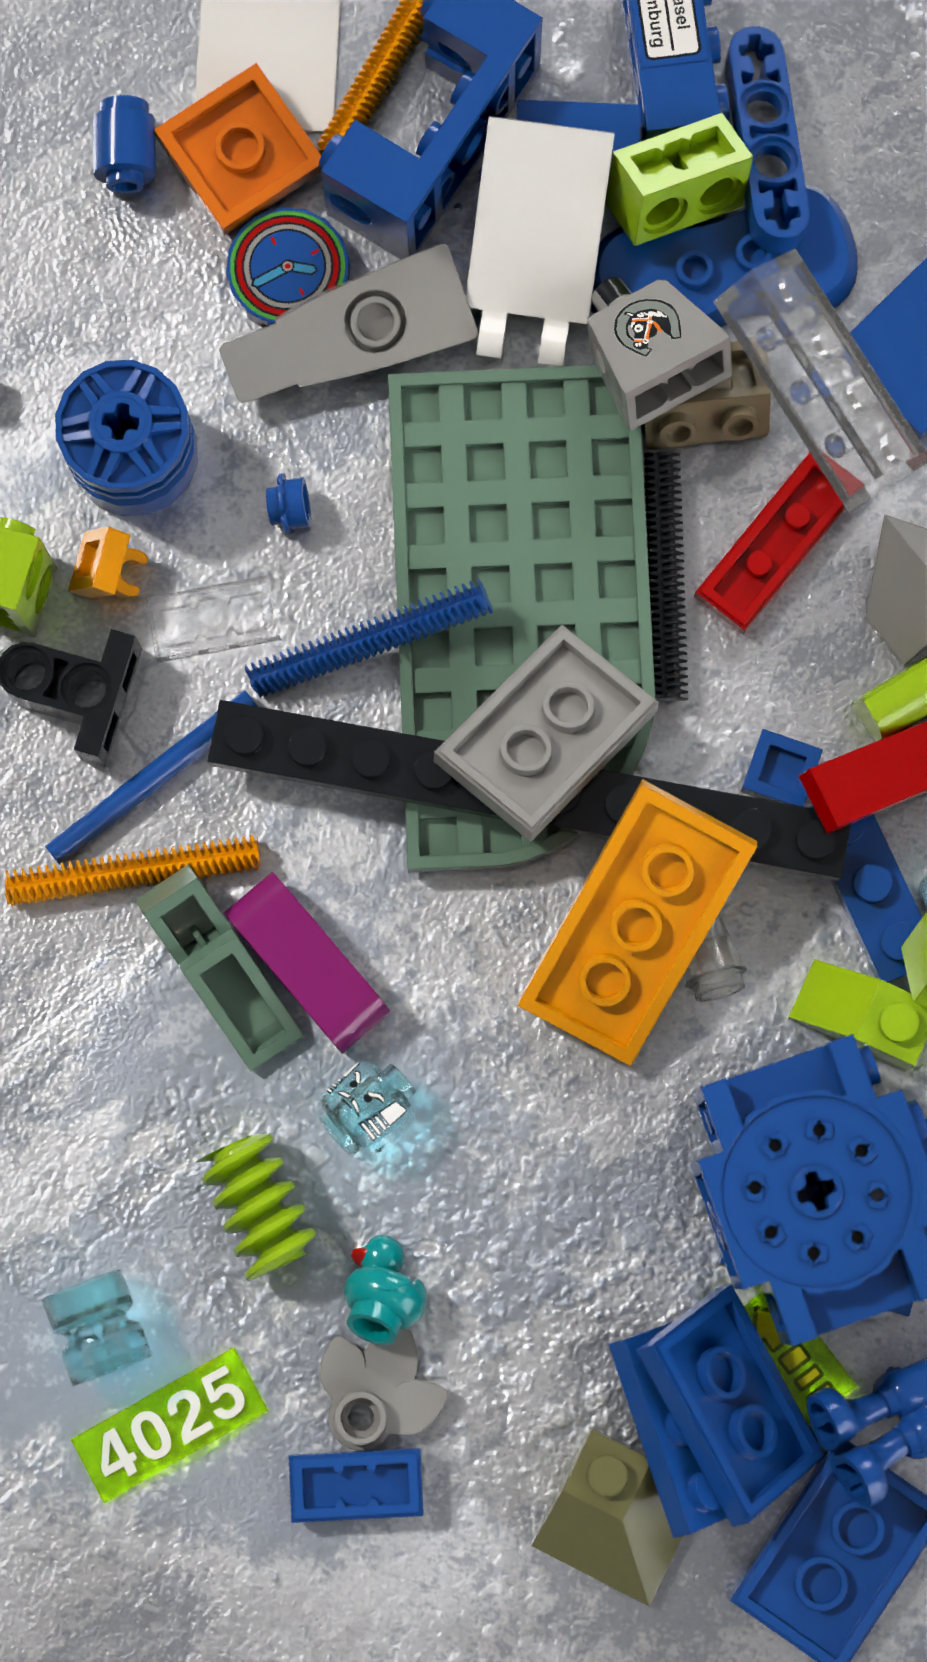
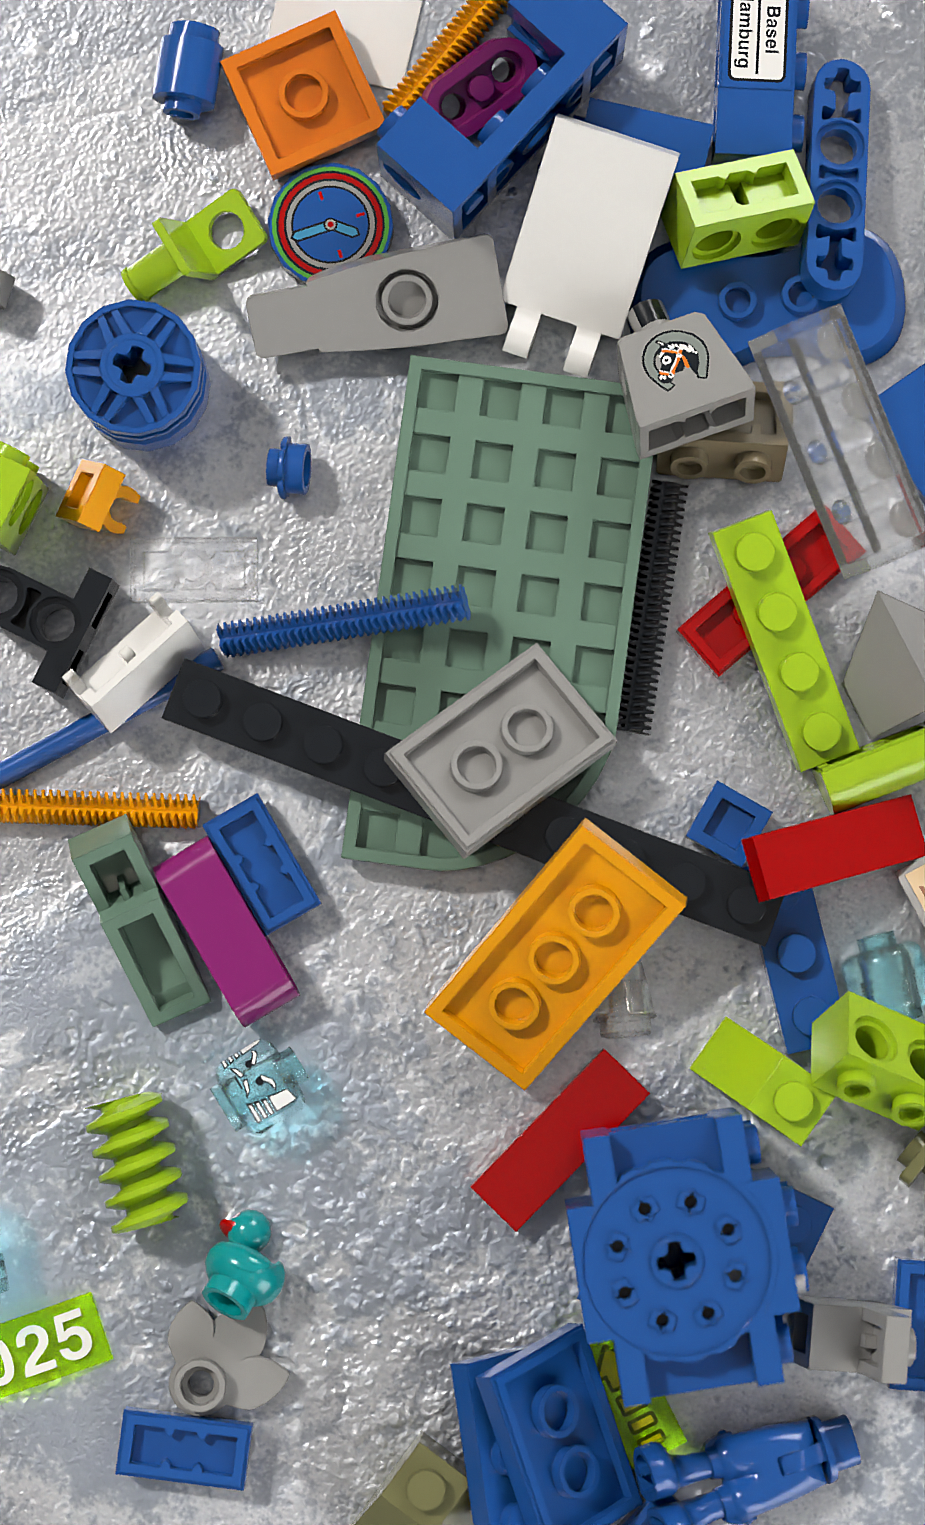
camera: 15 degrees right, 5 degrees up
none -> white hinge [61,592,205,733]
none -> lime bracket [121,189,268,302]
none -> blue plate [202,793,322,936]
none -> magenta plate [421,37,537,137]
none -> red tile [470,1048,650,1232]
none -> lime plate [708,510,860,772]

